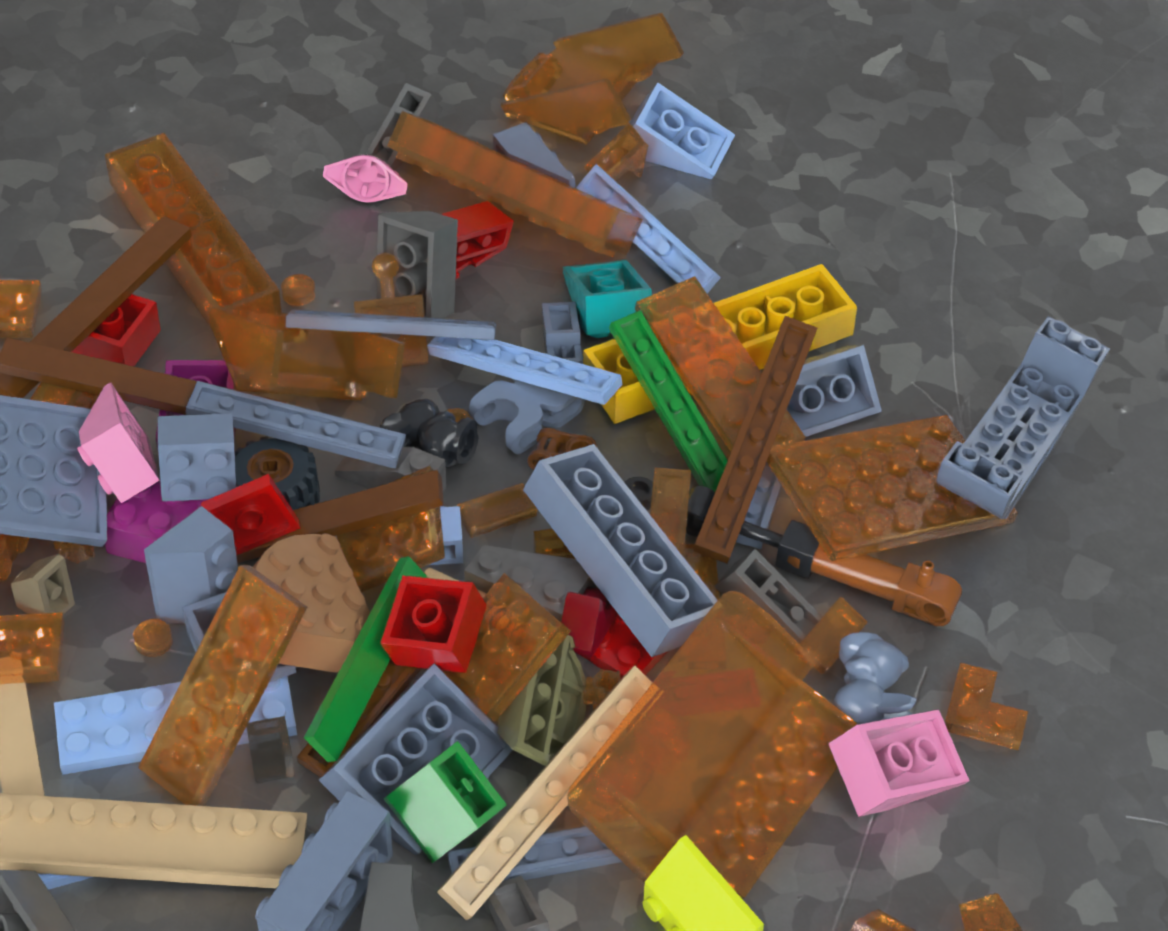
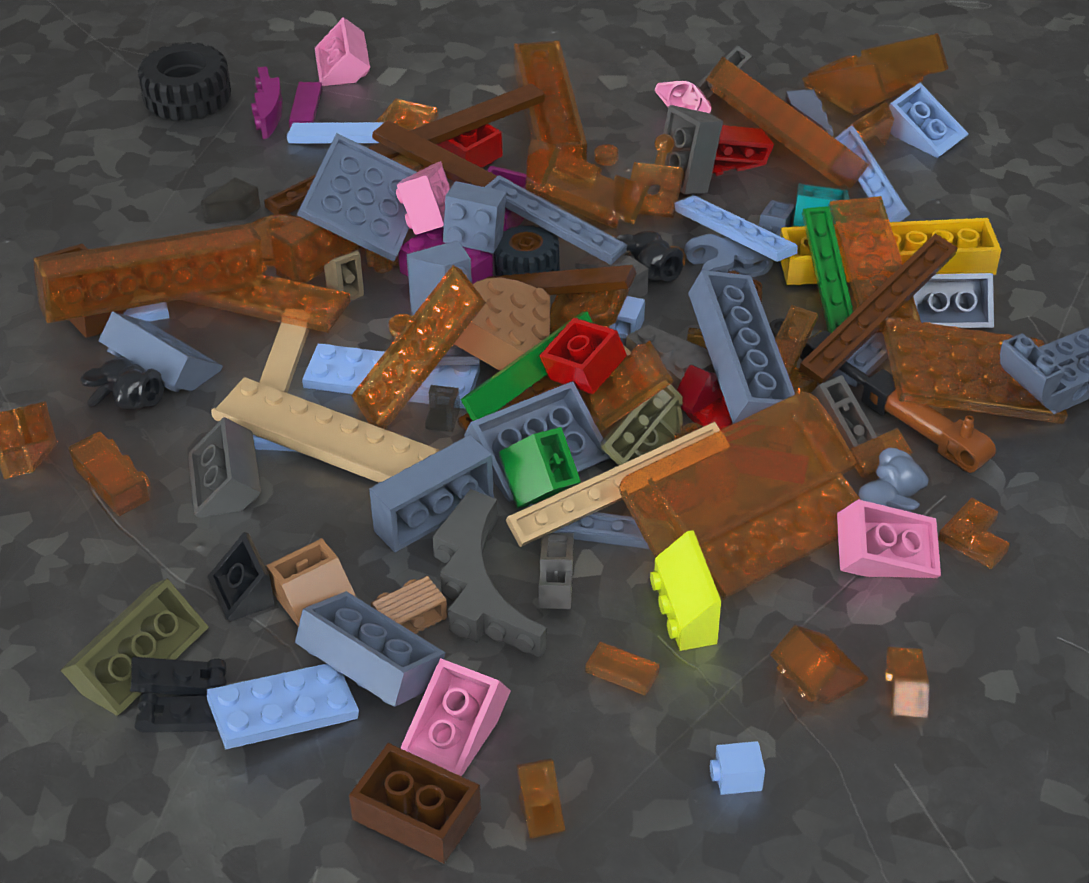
camera: 25 degrees right, 5 degrees down
red plate [200,474,301,556] -> none
sand blue tile [286,309,496,340] -> none
clear orange tile [457,483,537,538] -> none

